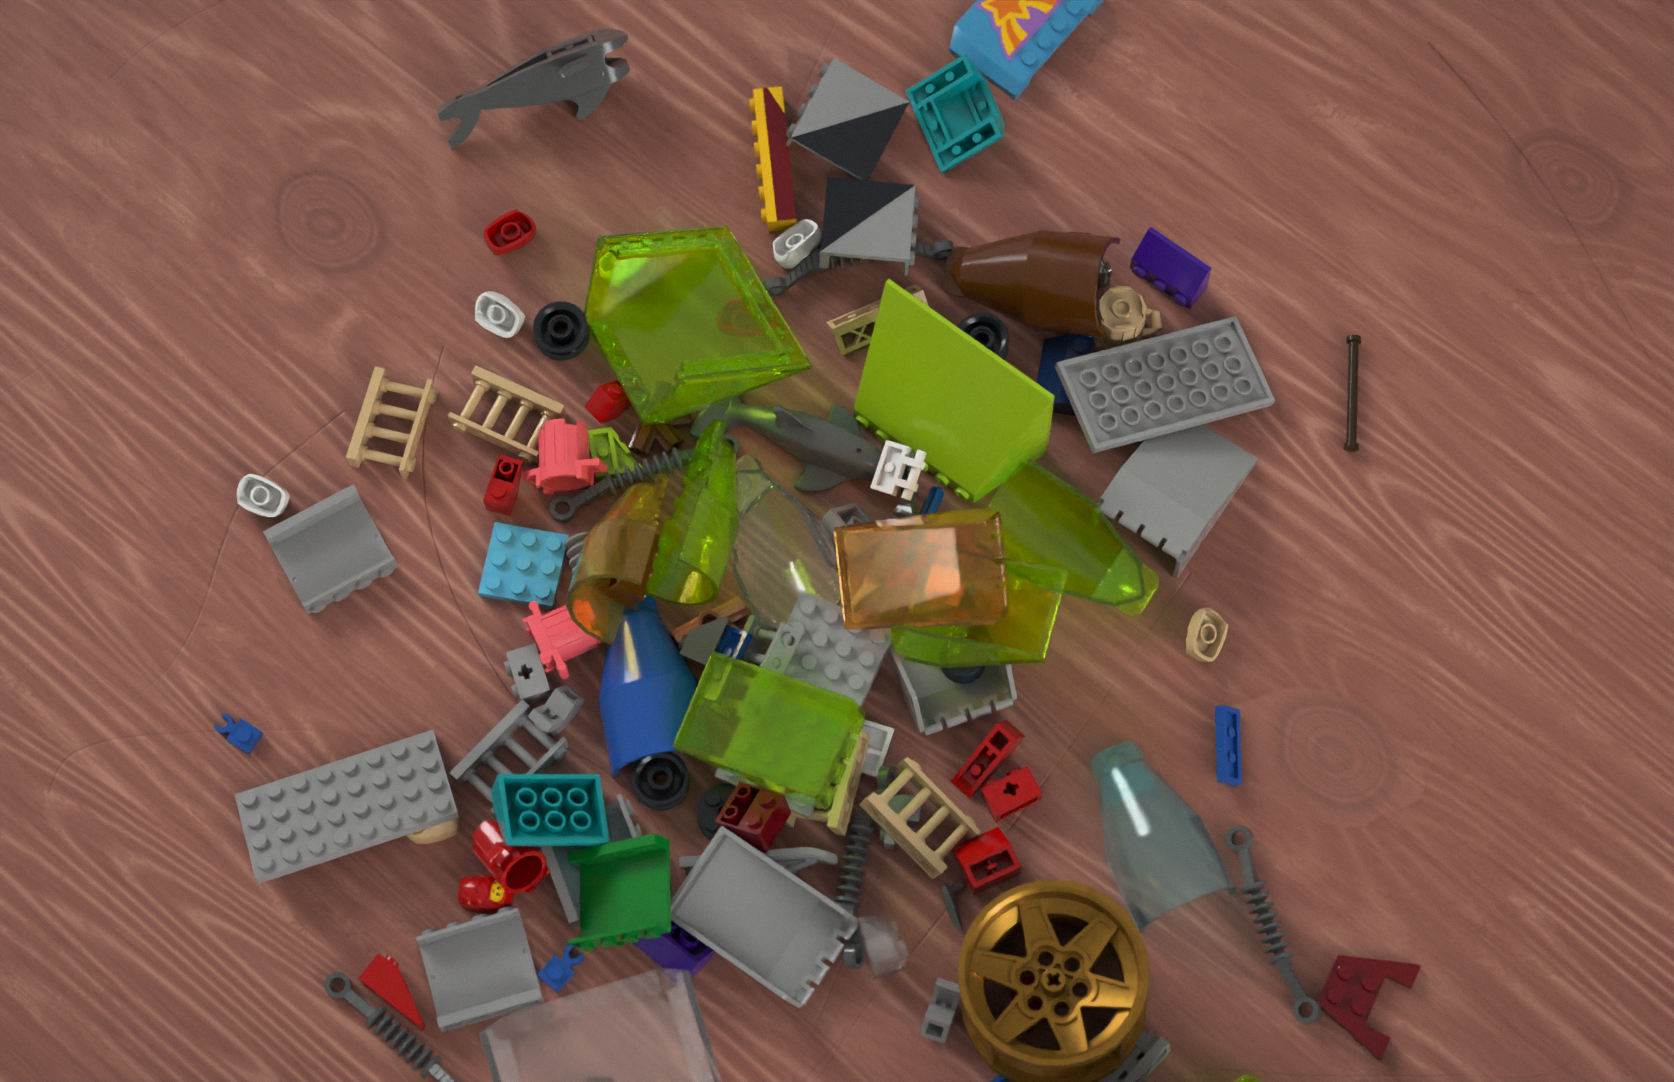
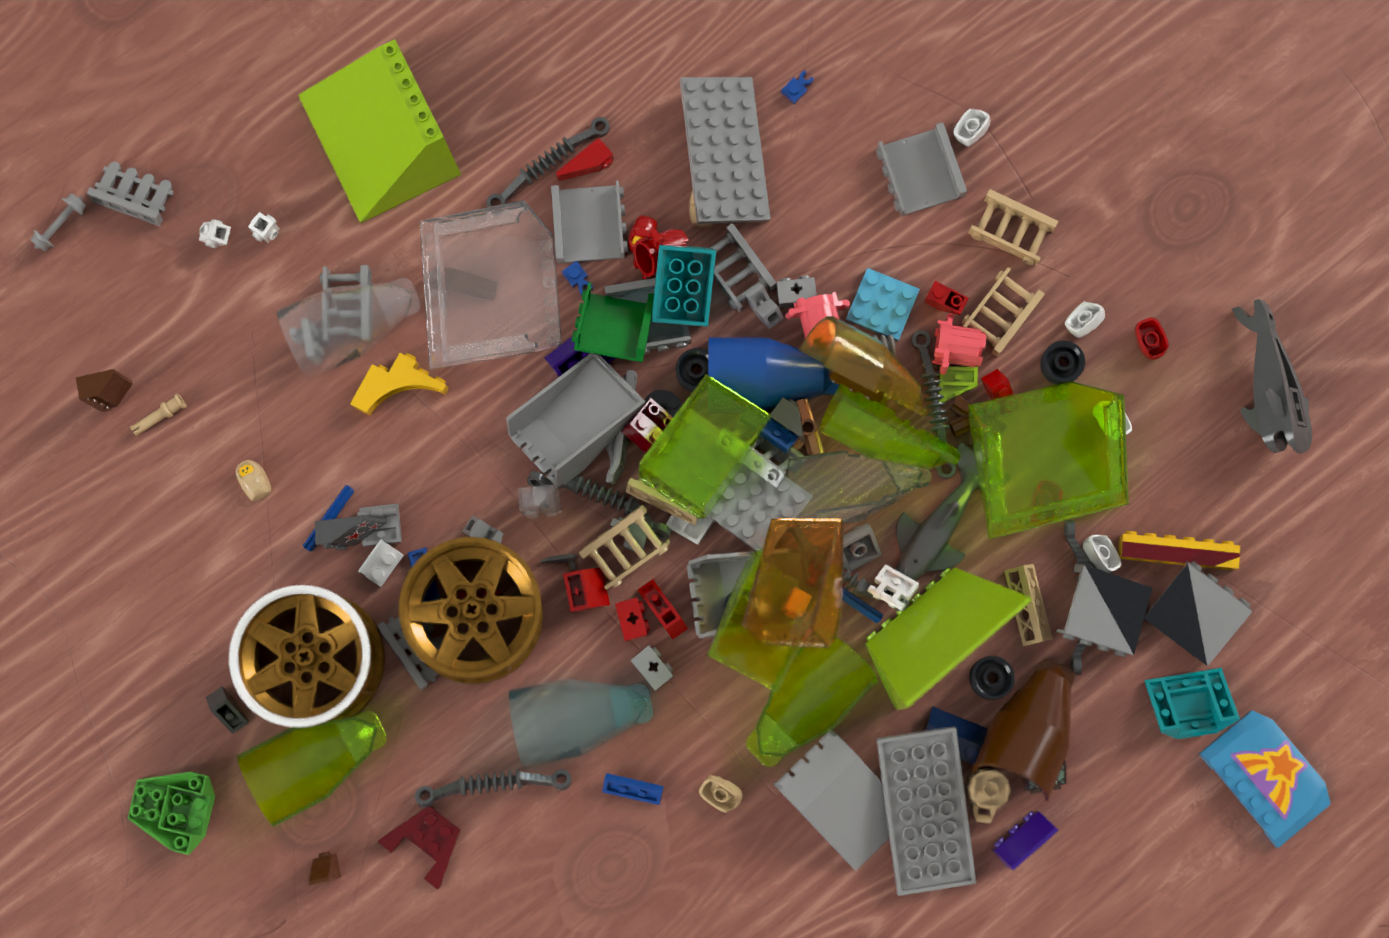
camera: 105 degrees right, 10 degrees up
none -> light grey brick [631,646,674,691]

